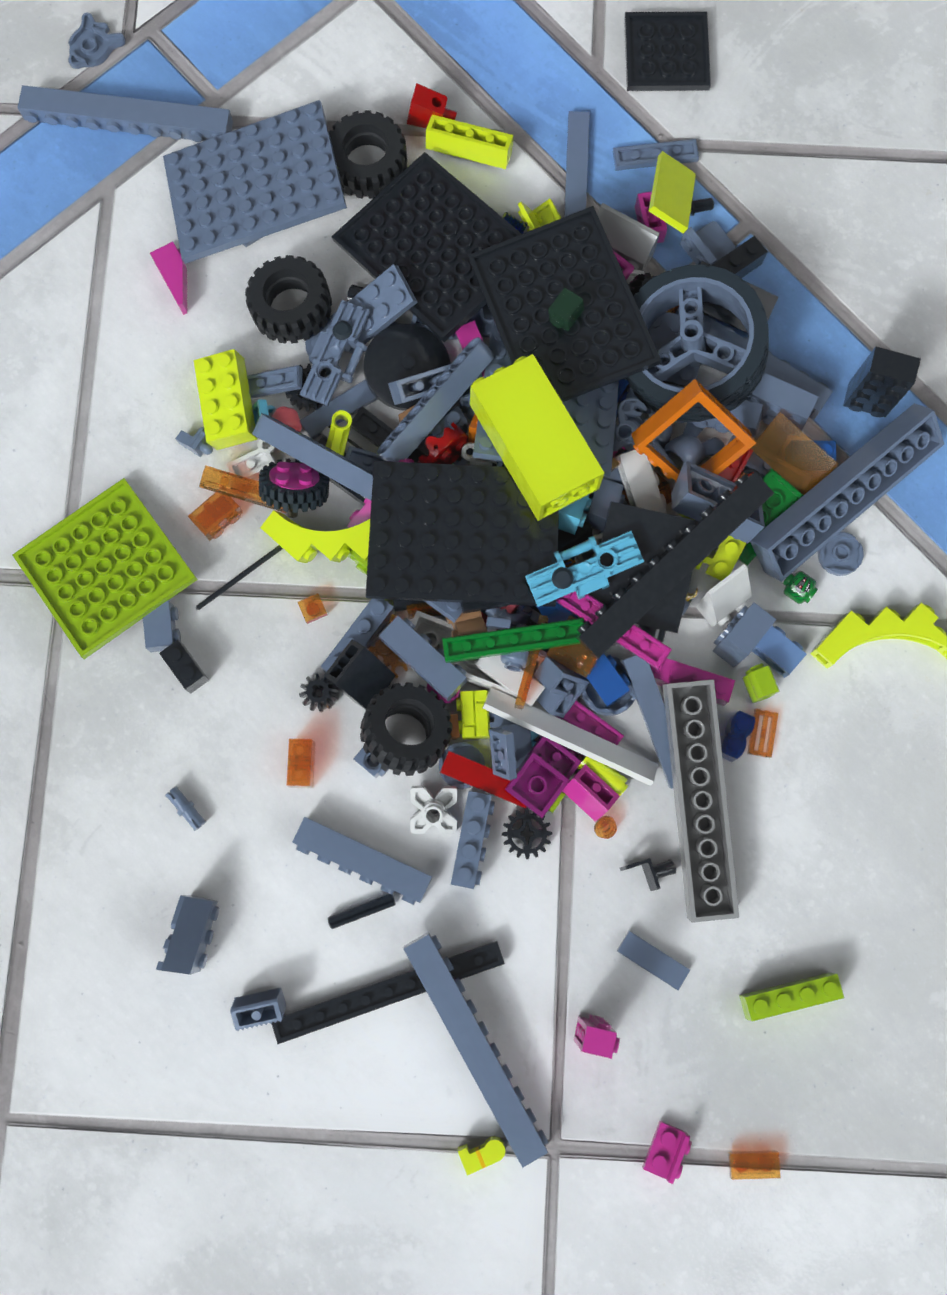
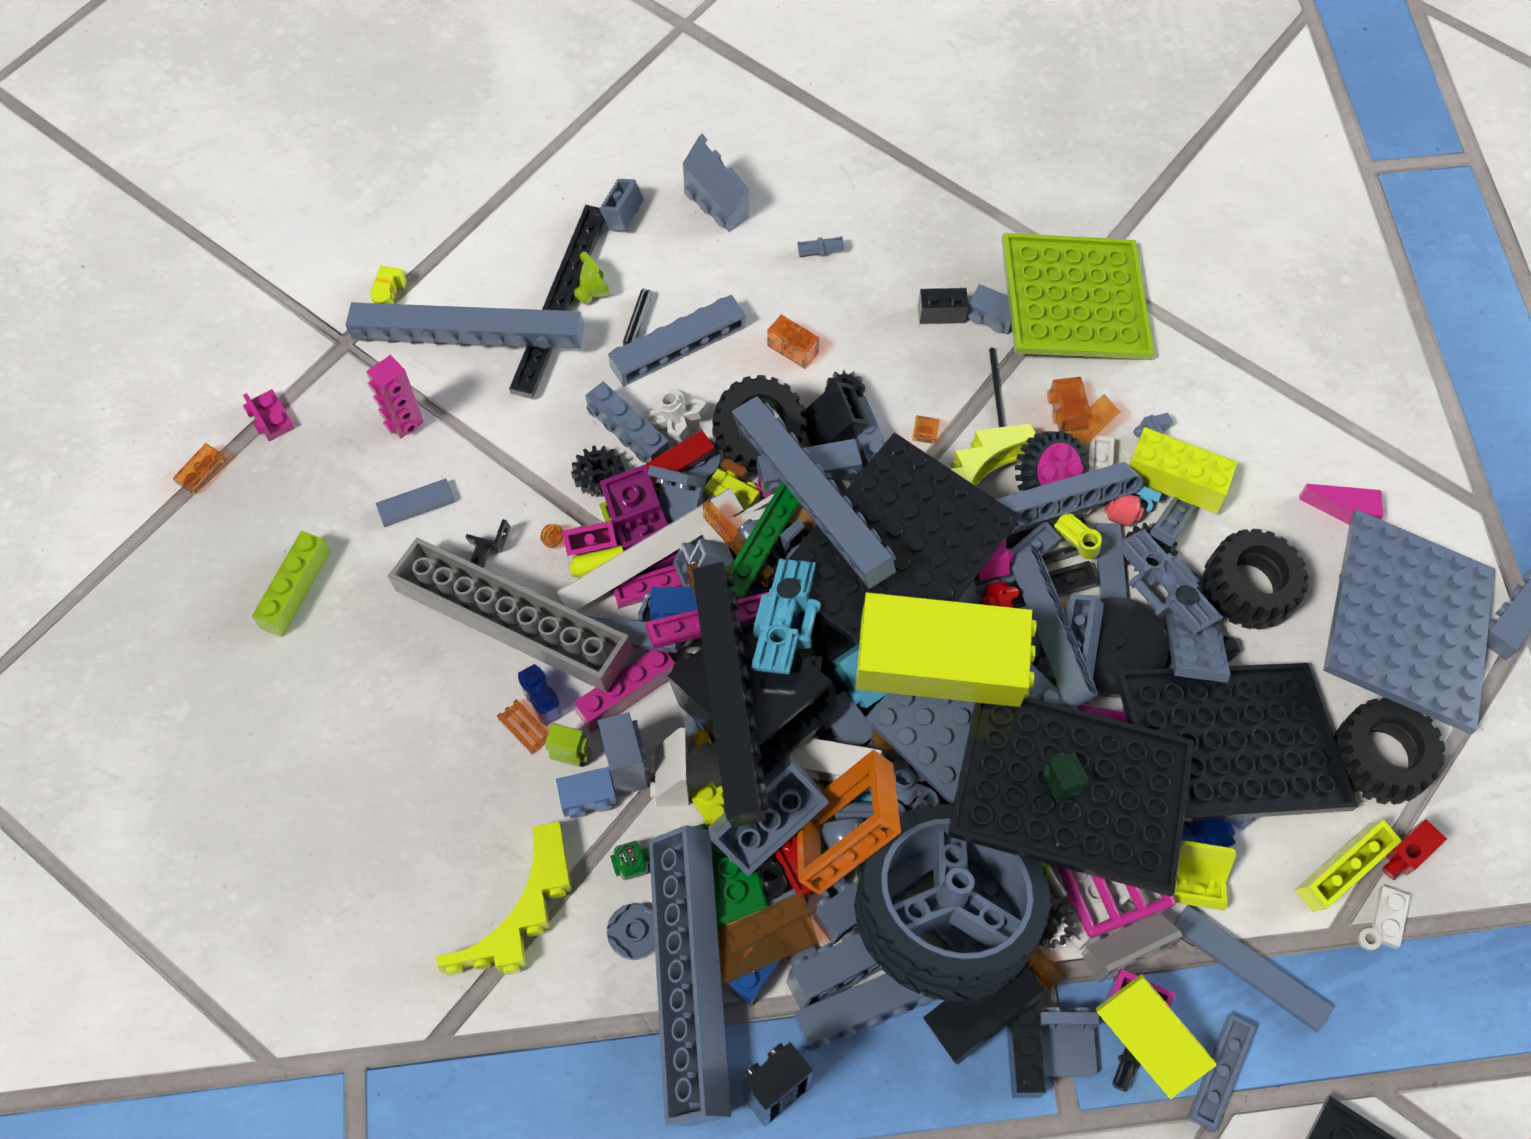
camera: 125 degrees right, 15 degrees down
none -> lime hair [574,251,610,304]
none -> sand blue brick [732,396,896,589]
none -> white hinge [1358,886,1410,951]

